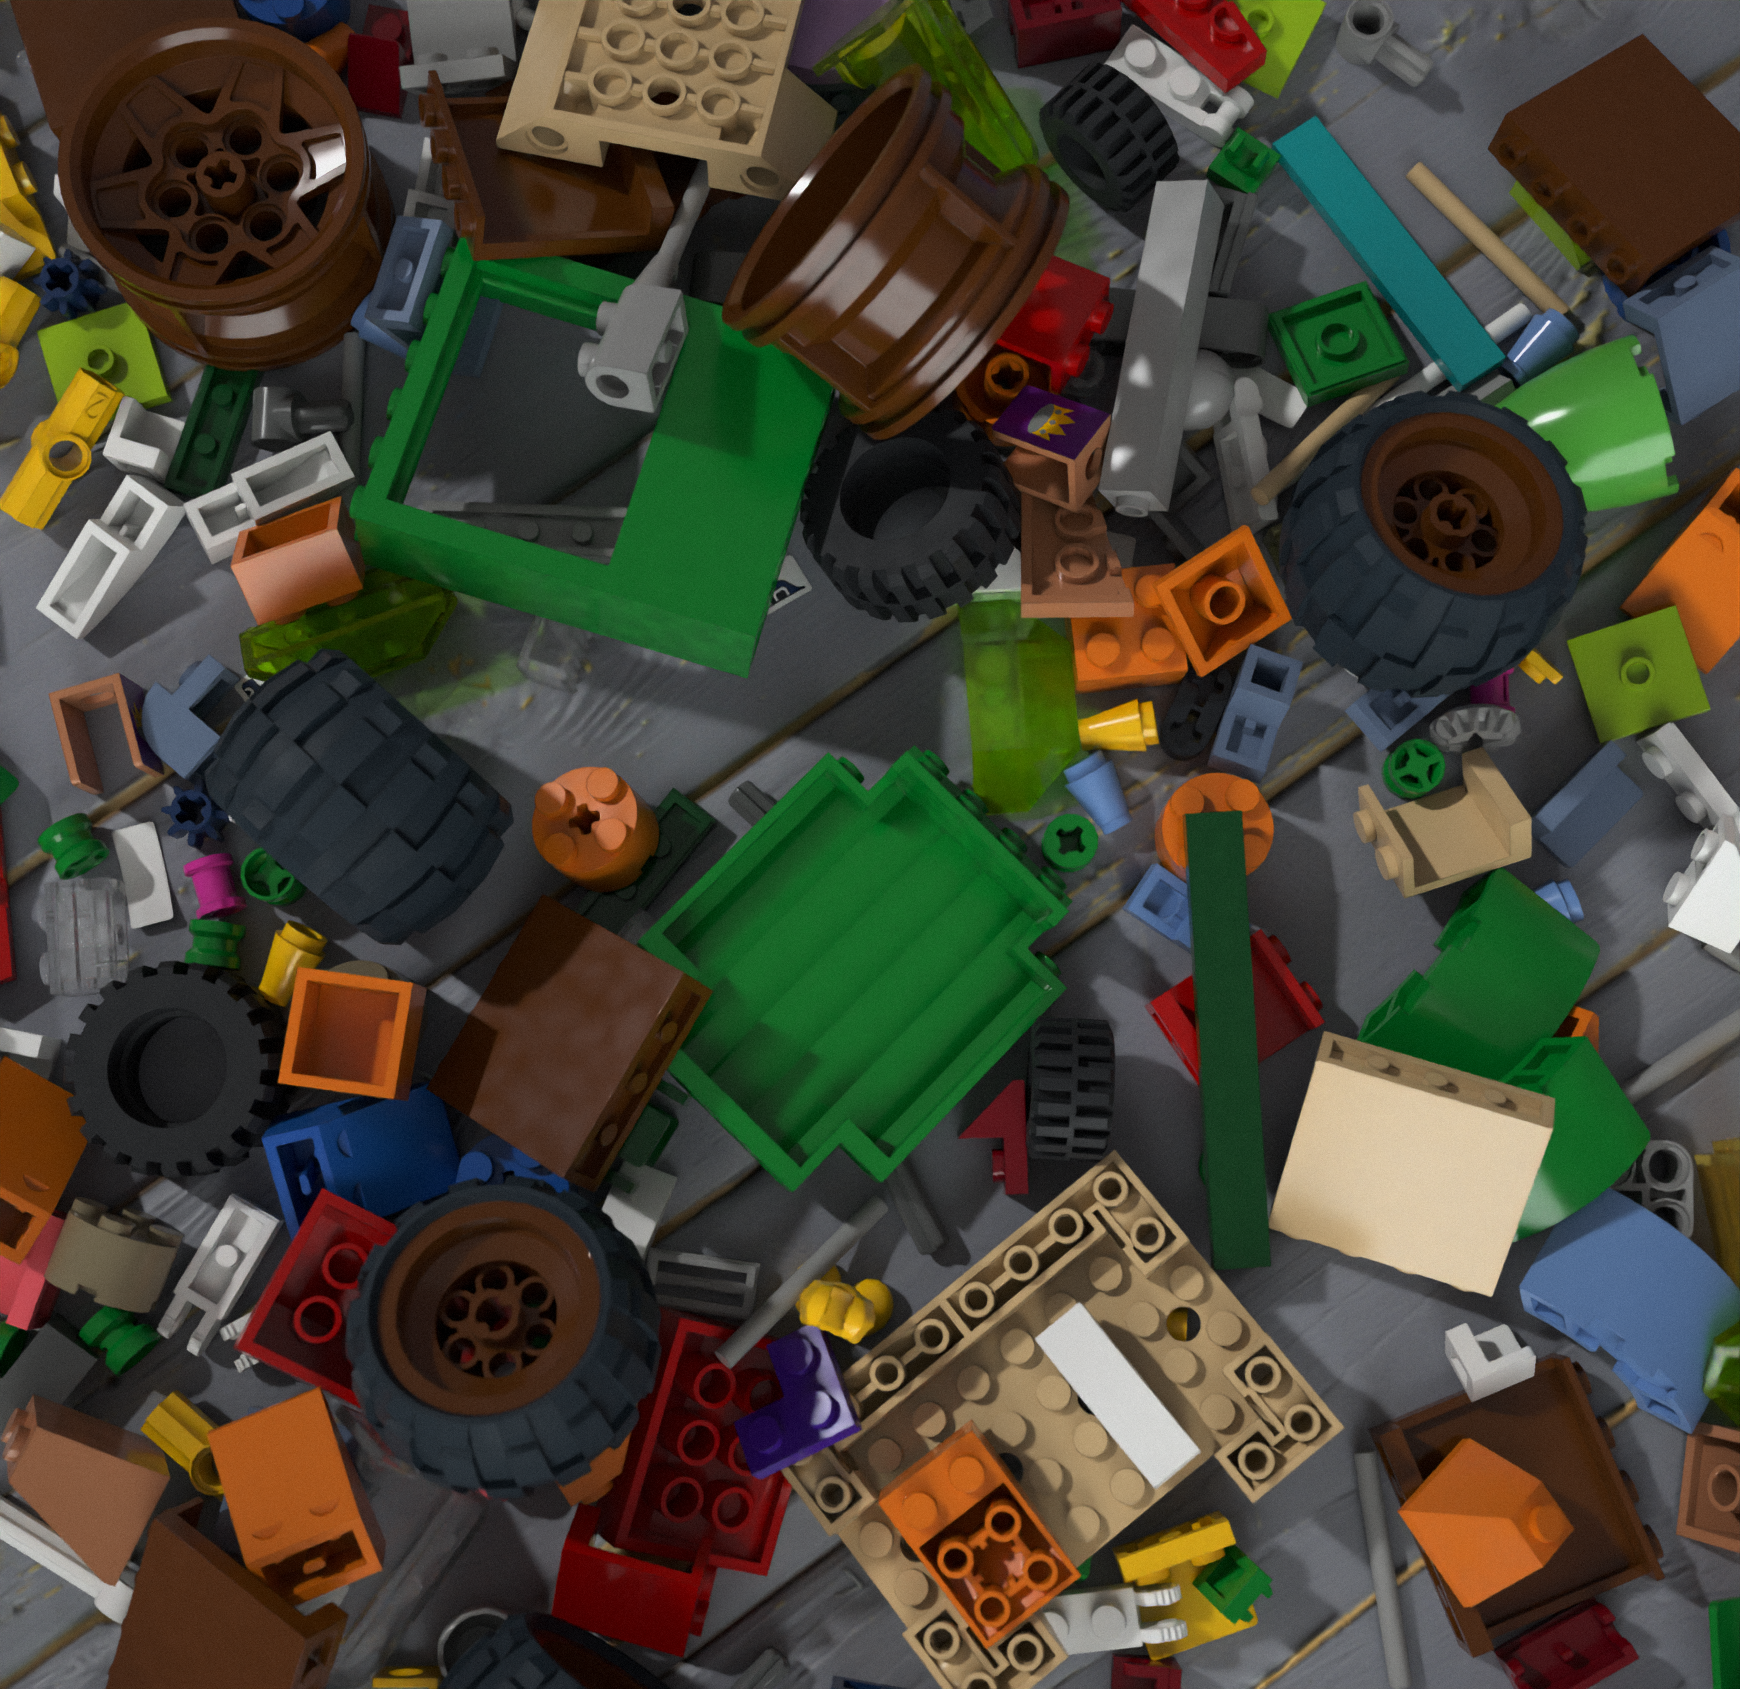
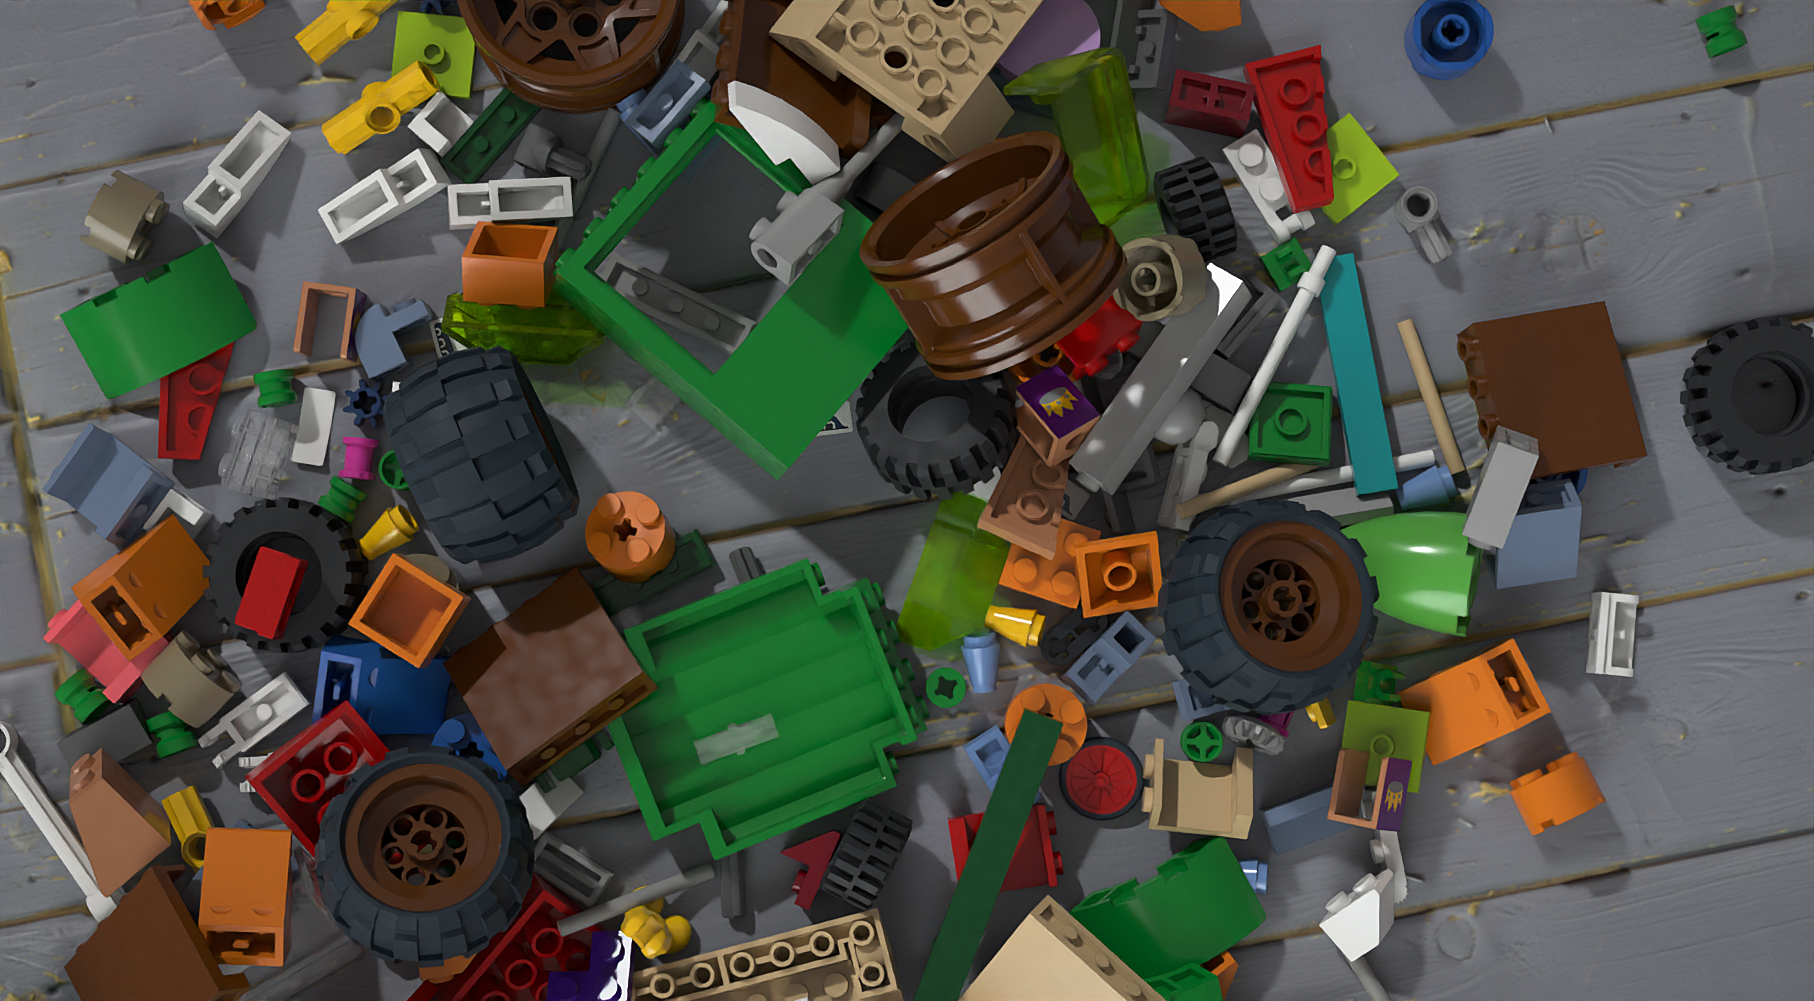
camera: 20 degrees right, 5 degrees up
none -> red panel [234,546,309,640]
none -> clear pin [693,713,779,765]
none -> white slope [728,80,841,185]
none -> red wheel [1059,736,1145,820]
none -> dark tan brick [1113,234,1207,321]
none -> white bar [1212,245,1337,467]
none -> nougat piece [1327,748,1412,832]
none -> green tile [1353,661,1404,707]
none -> light grey slope [1462,425,1539,550]

